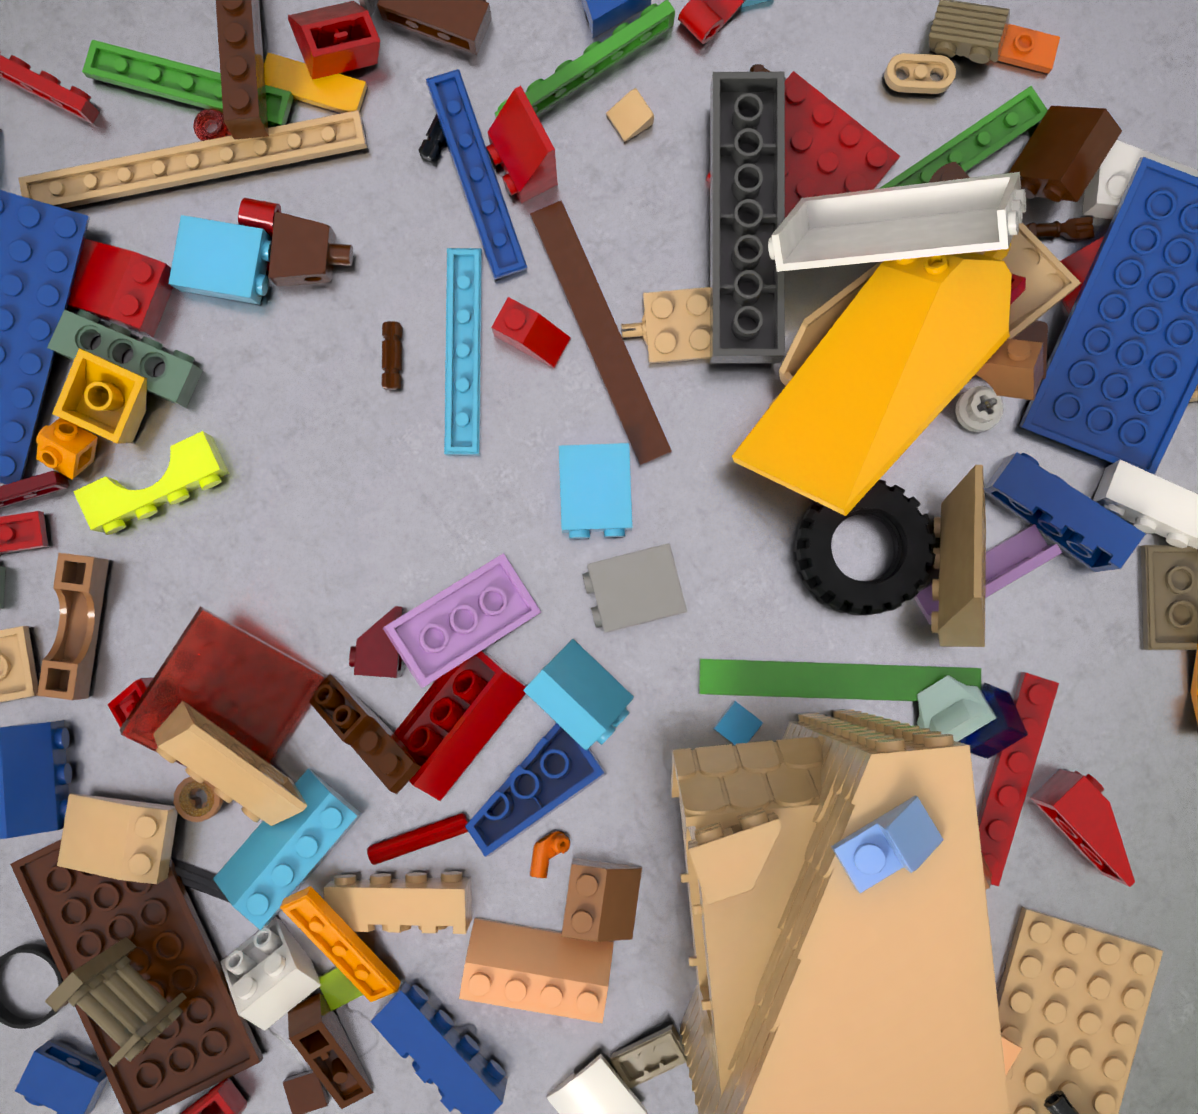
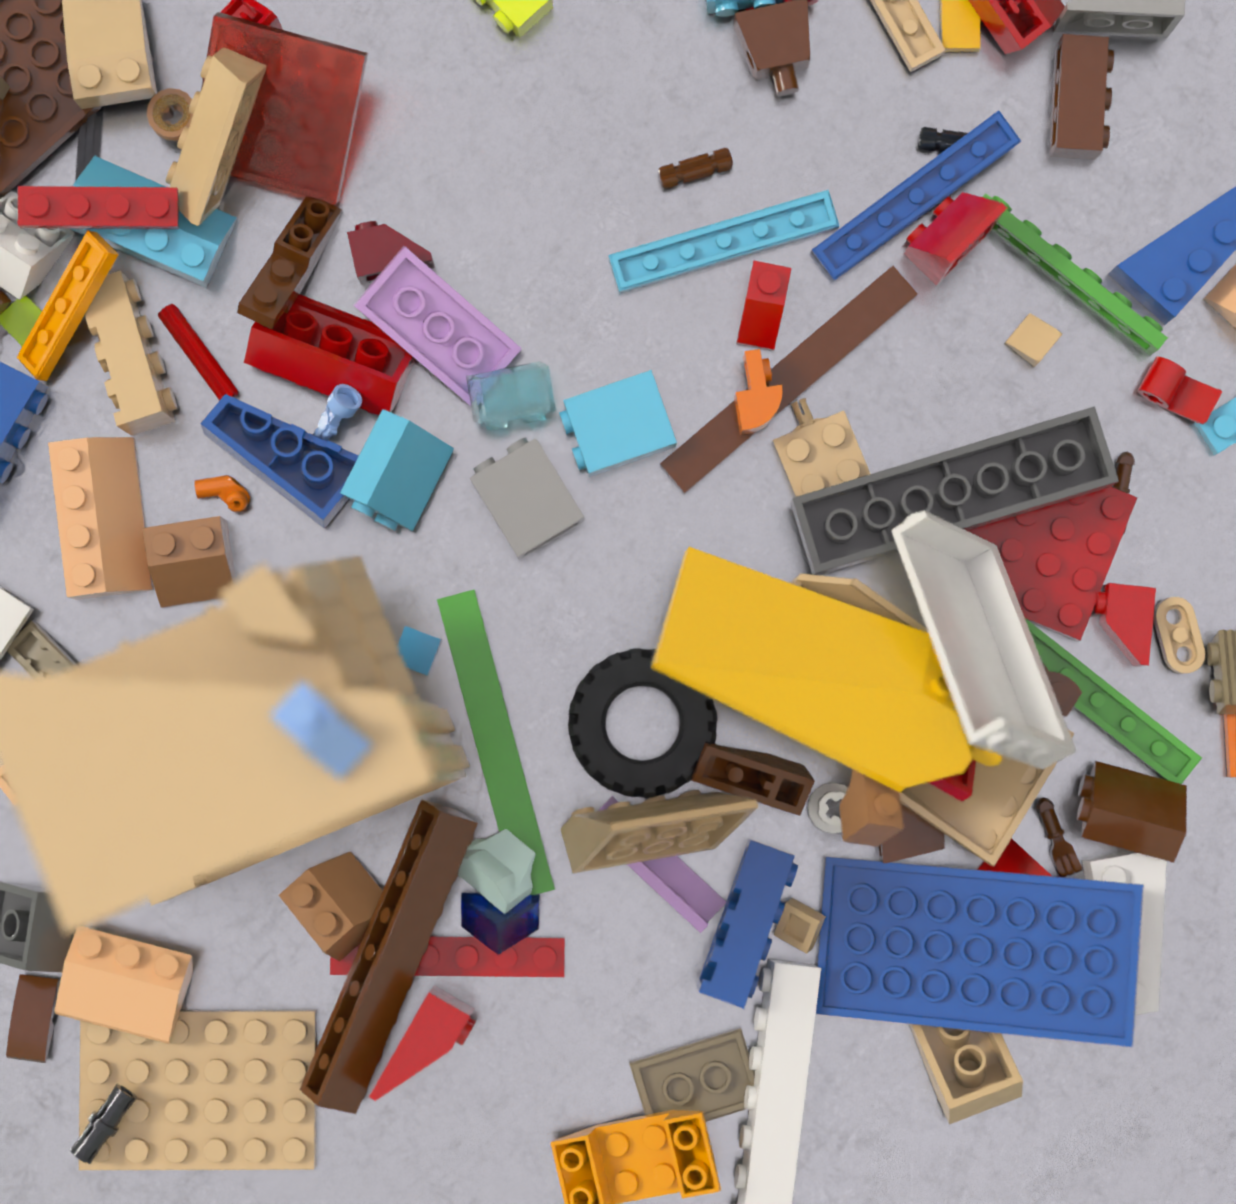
camera: 75 degrees right, 0 degrees up
none -> red plate [18,186,179,229]
none -> reddish brown brick [300,799,478,1114]
none -> light blue piece [312,384,362,441]
none -> clear light blue brick [466,361,556,430]
none -> reddish brown slope [691,743,815,816]
none -> orange brick [734,349,783,435]
none -> tan plate [773,898,826,954]
none -> slope [1094,583,1156,667]

